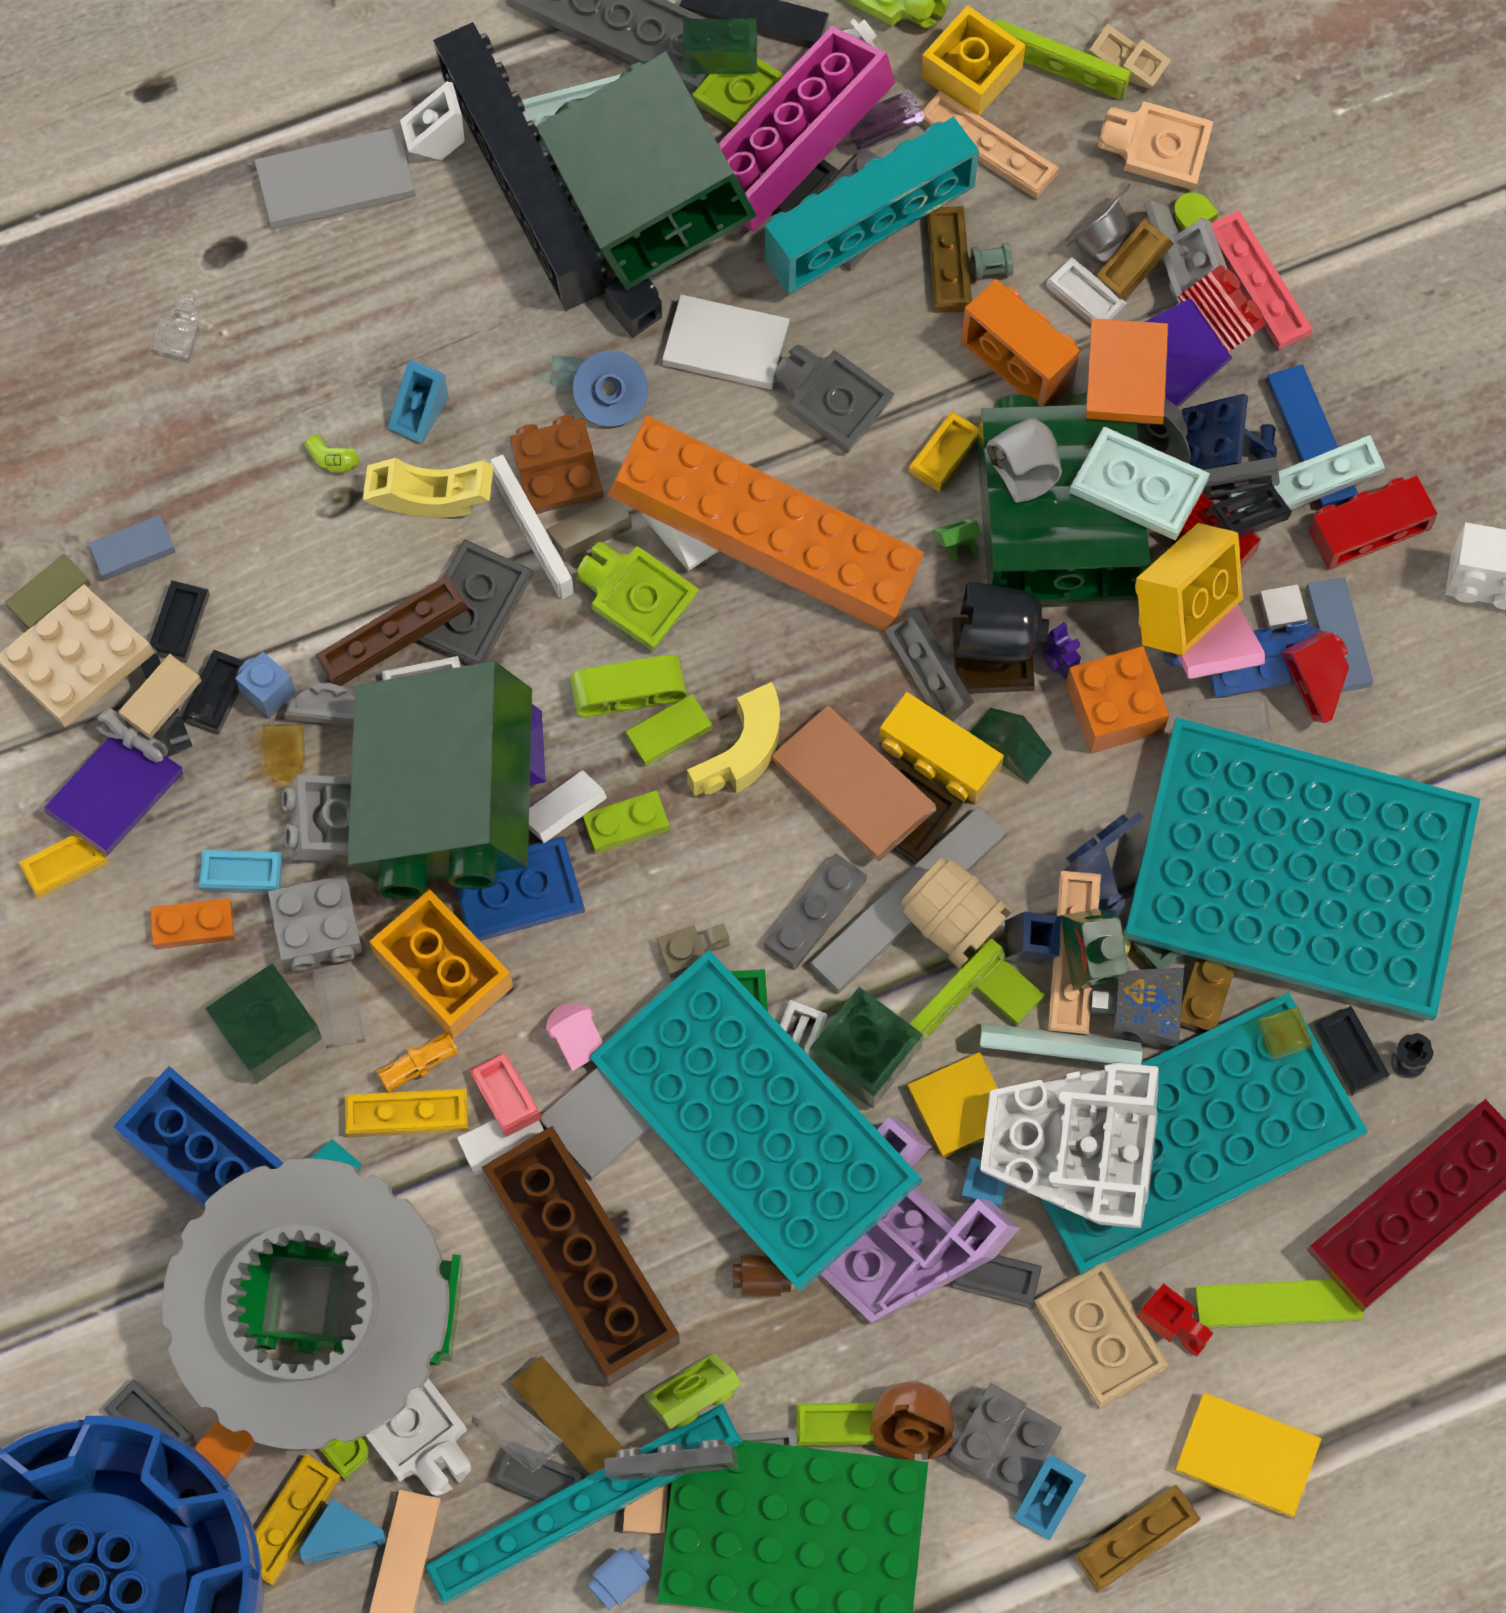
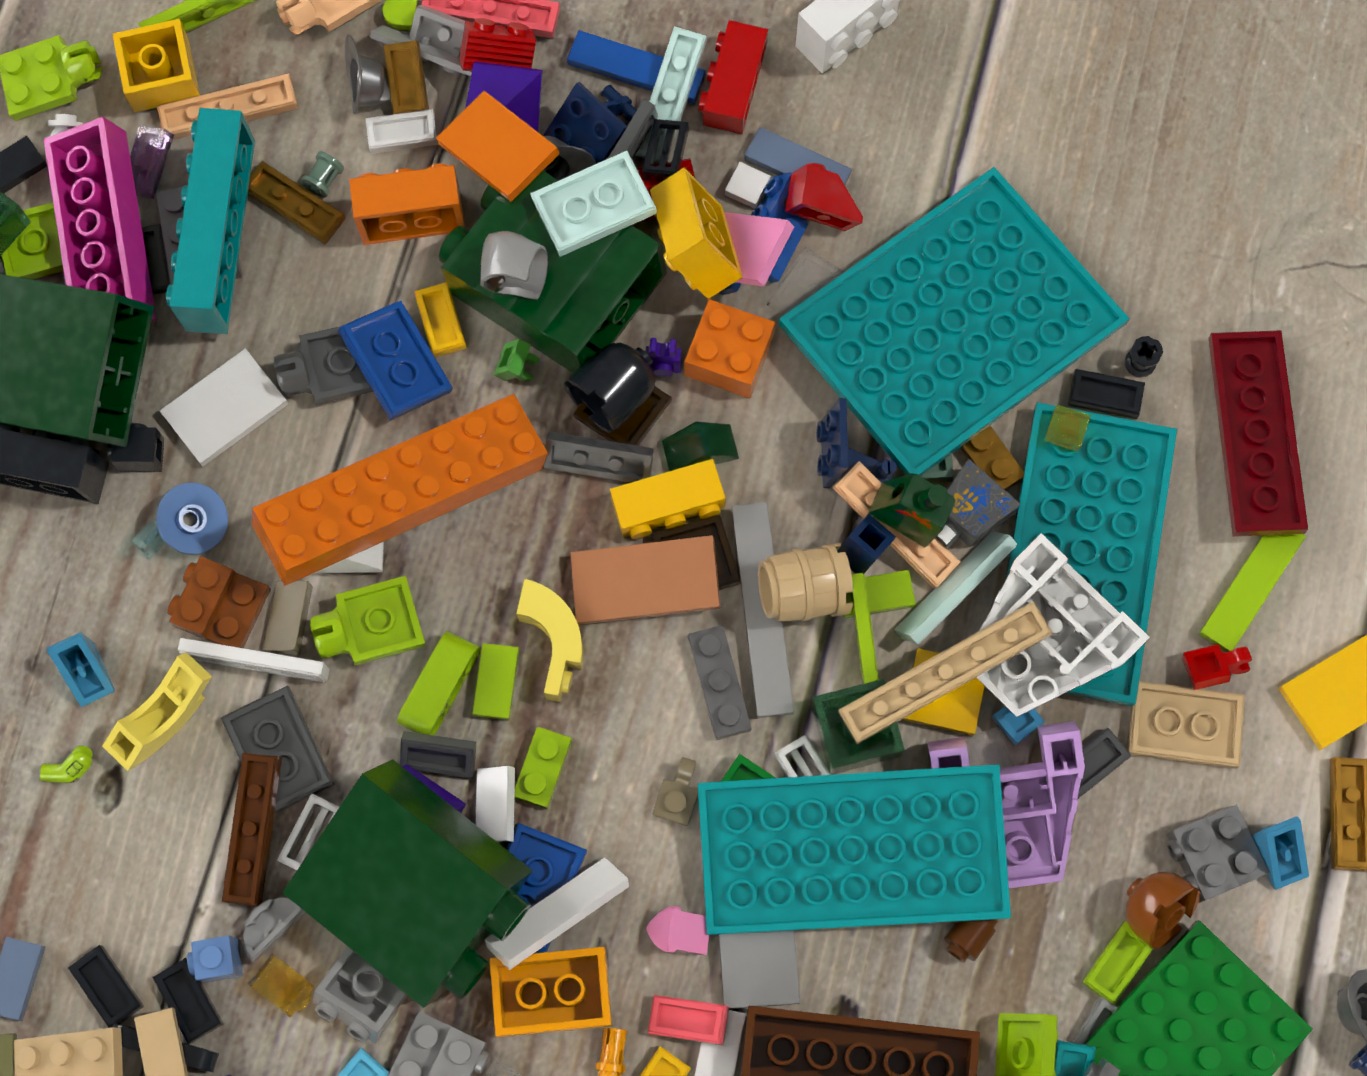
camera: 50 degrees left, 5 degrees up
none -> blue tile [338,300,453,420]
none -> dark grey tile [400,731,476,778]
none -> white tile [485,857,629,970]
none -> tan tile [838,601,1053,744]

